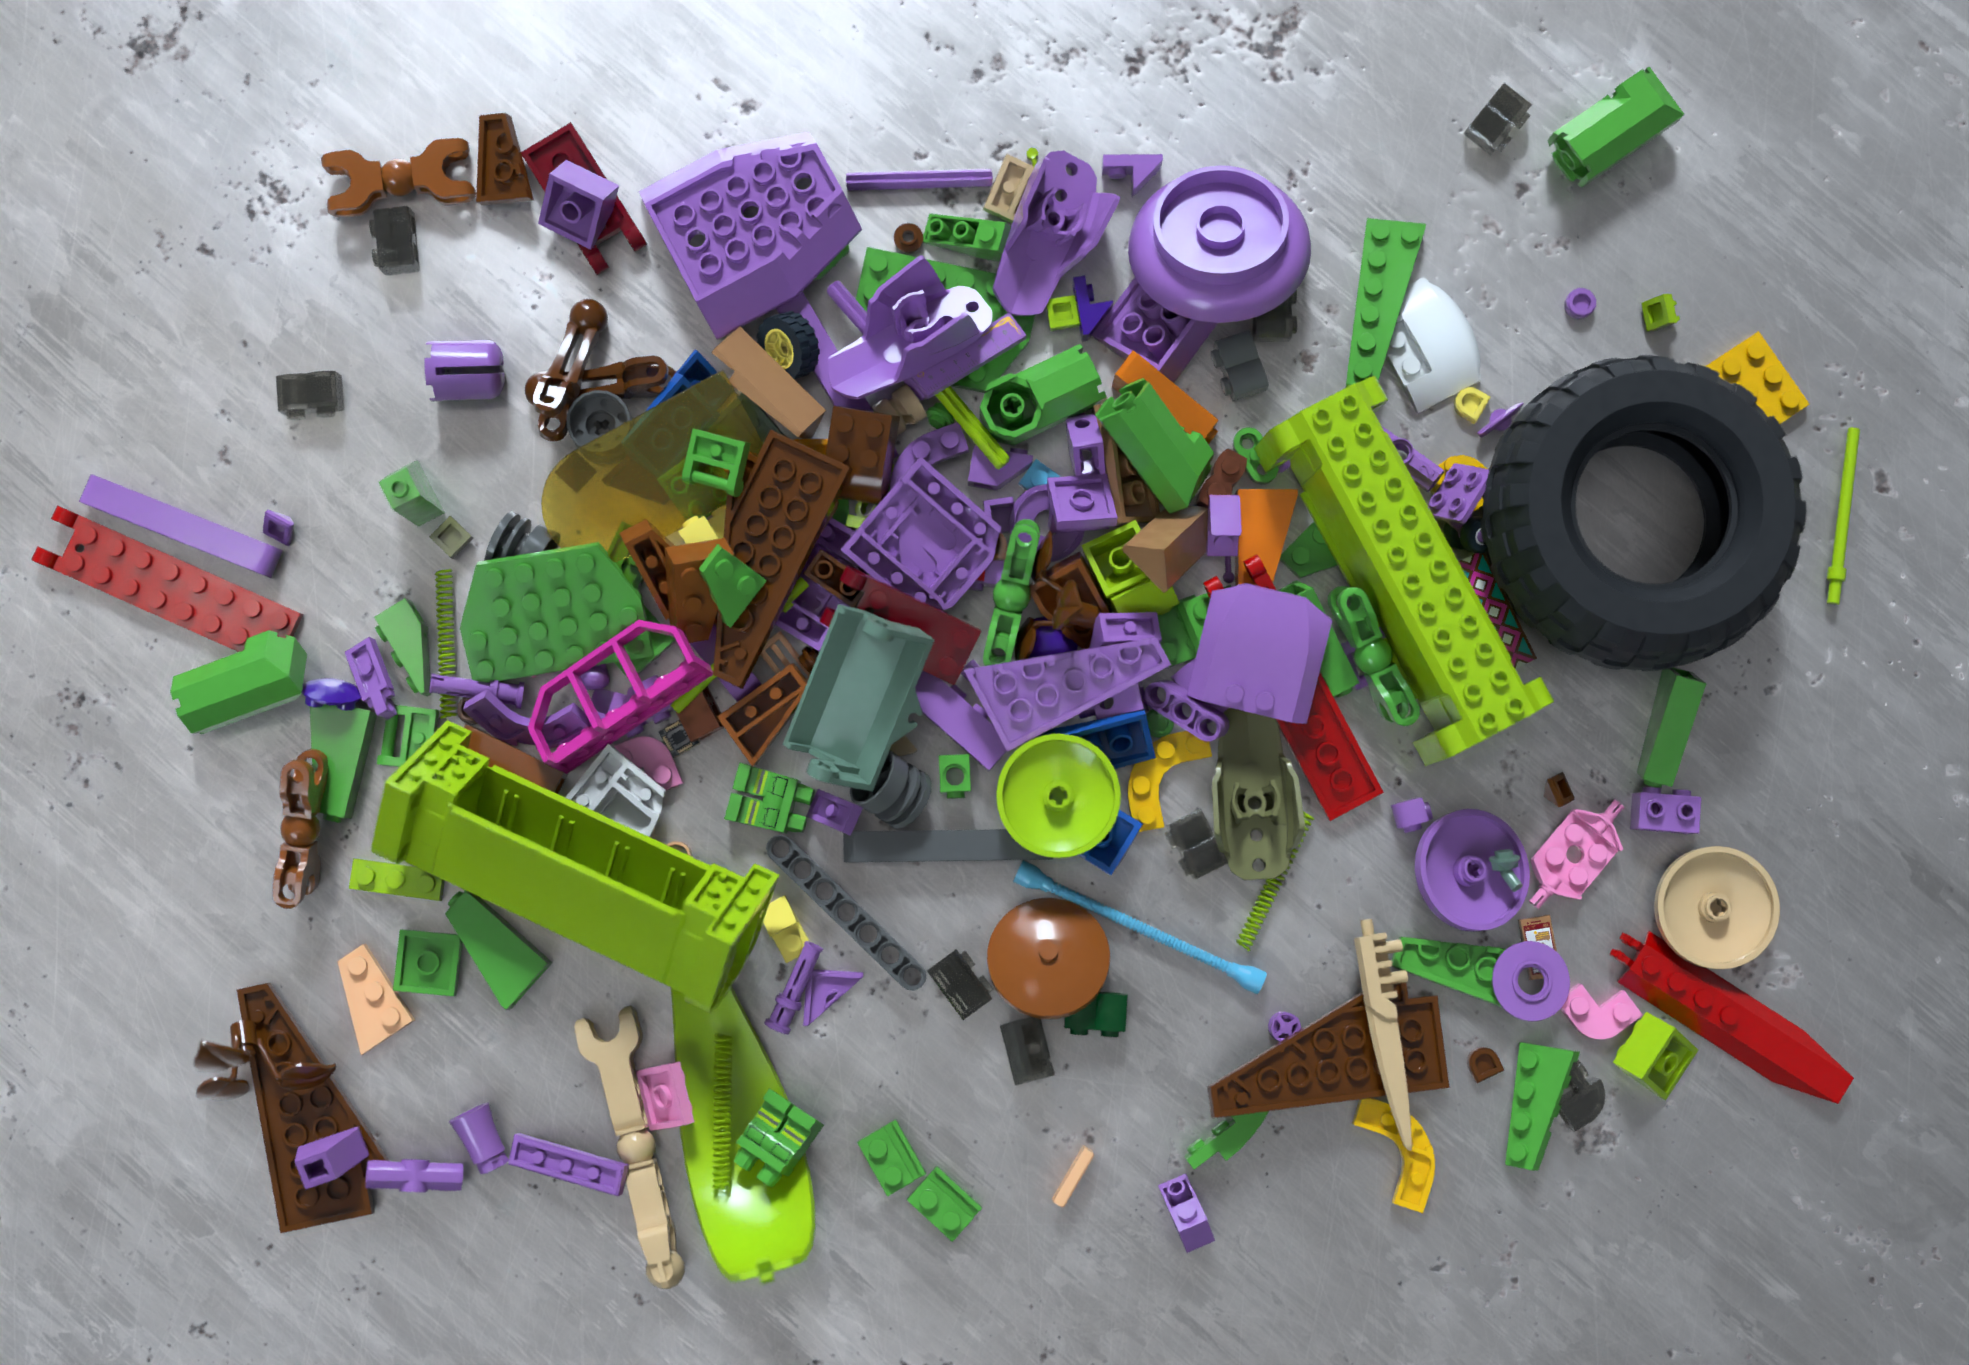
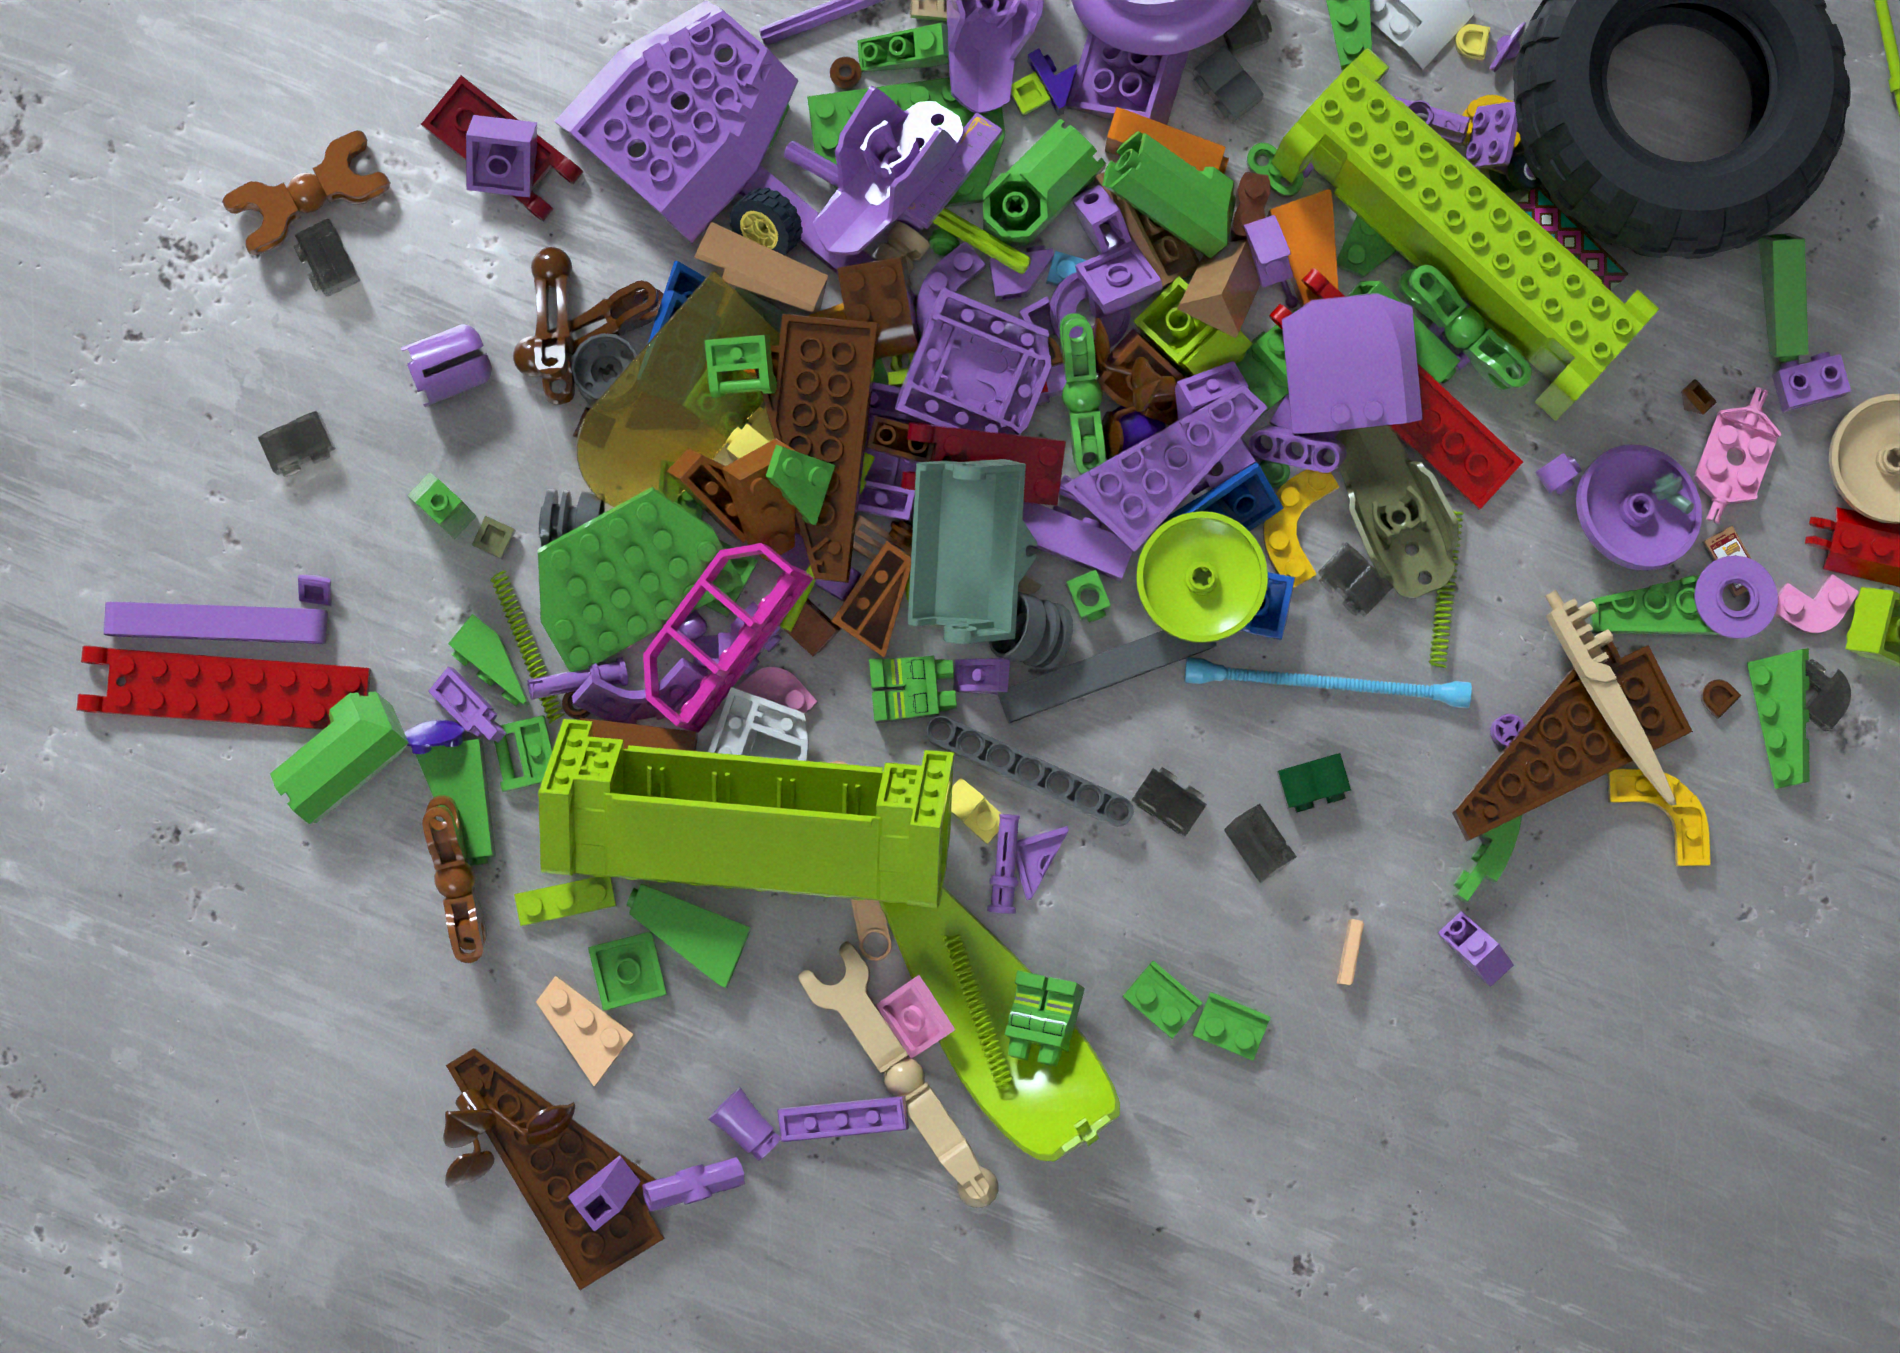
camera: 15 degrees left, 0 degrees up
reddish brown wing [476,113,534,206] -> none
tile [659,719,700,758] -> none
dark orange dish [987,898,1110,1019] -> none
none -> light nougat piece [851,899,892,961]

